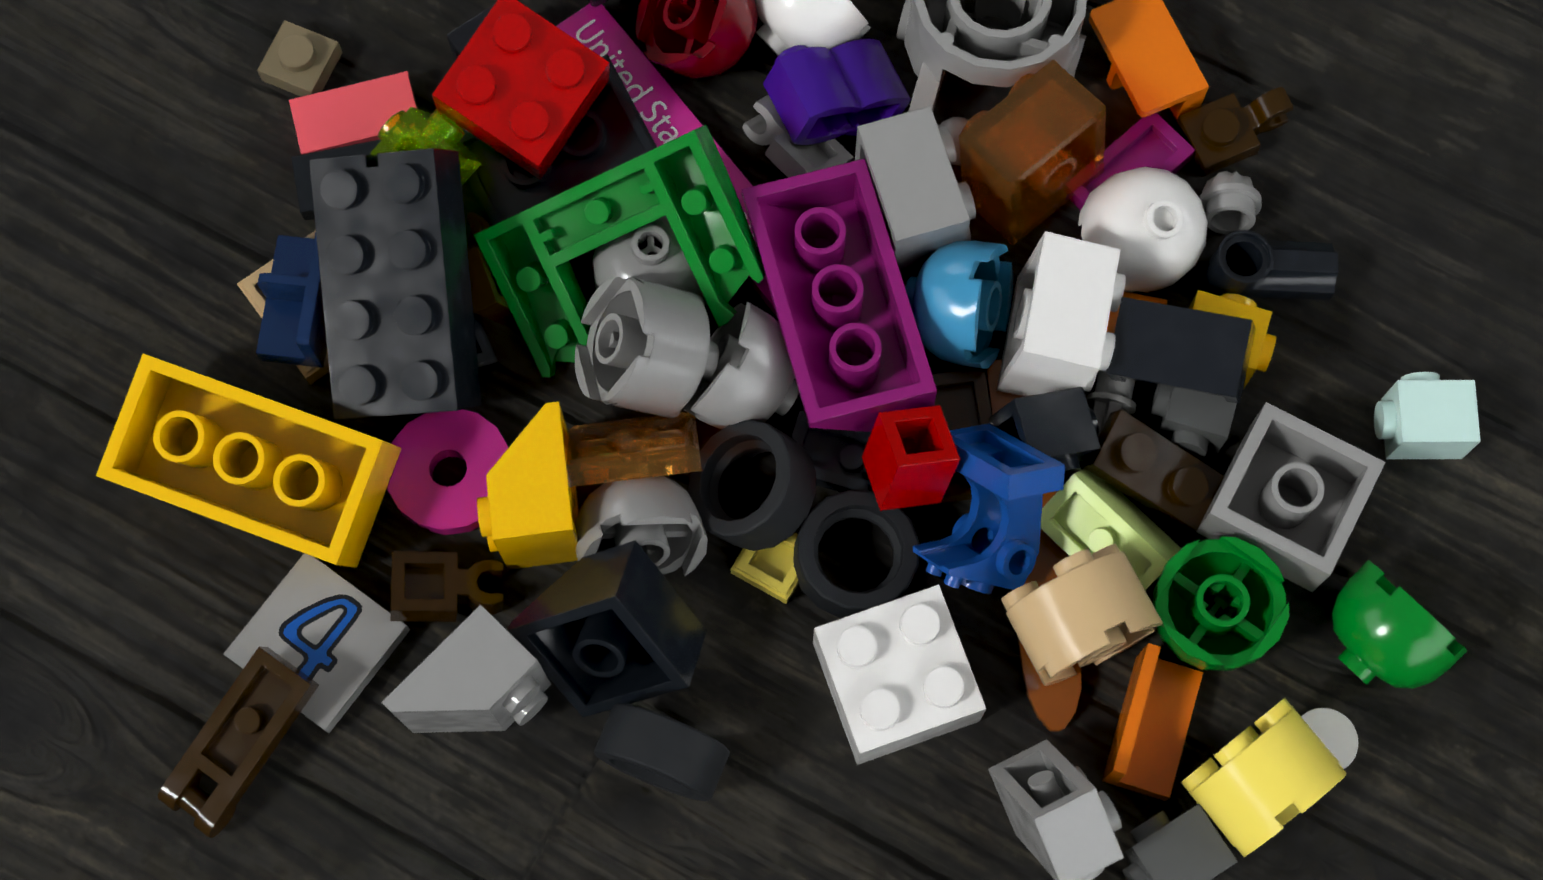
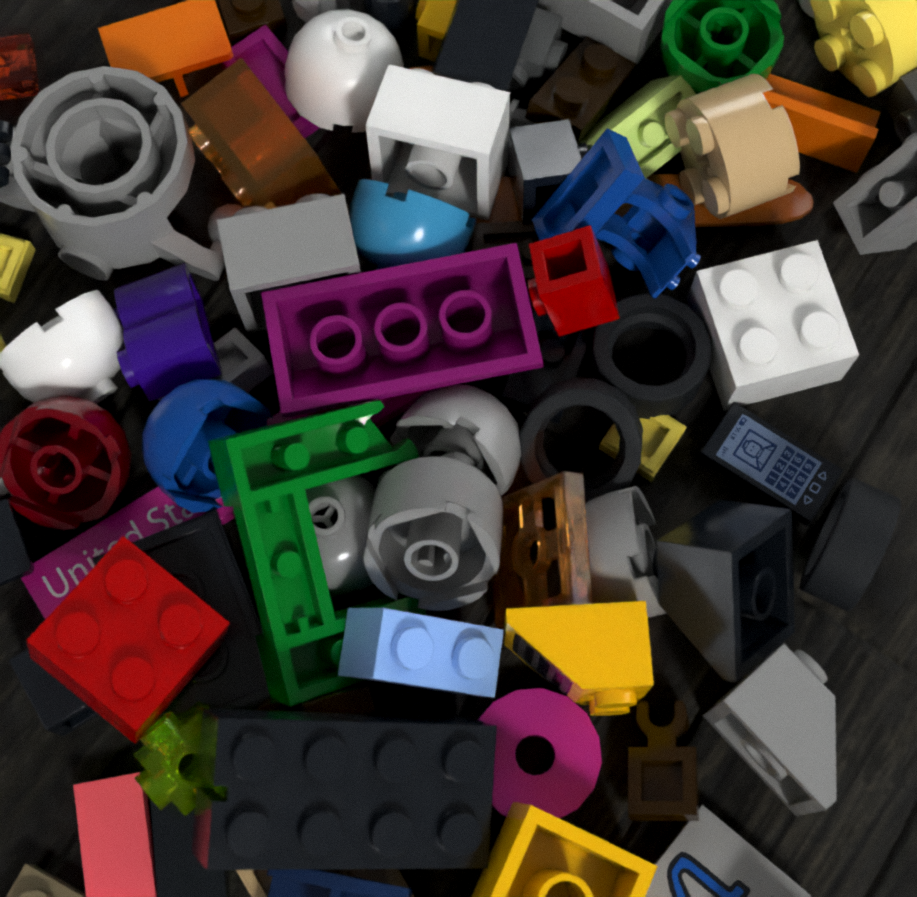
camera: 85 degrees left, 0 degrees up
none -> blue cylinder [142,379,273,513]
none -> light blue brick [338,608,504,698]
none -> tile [698,402,843,526]

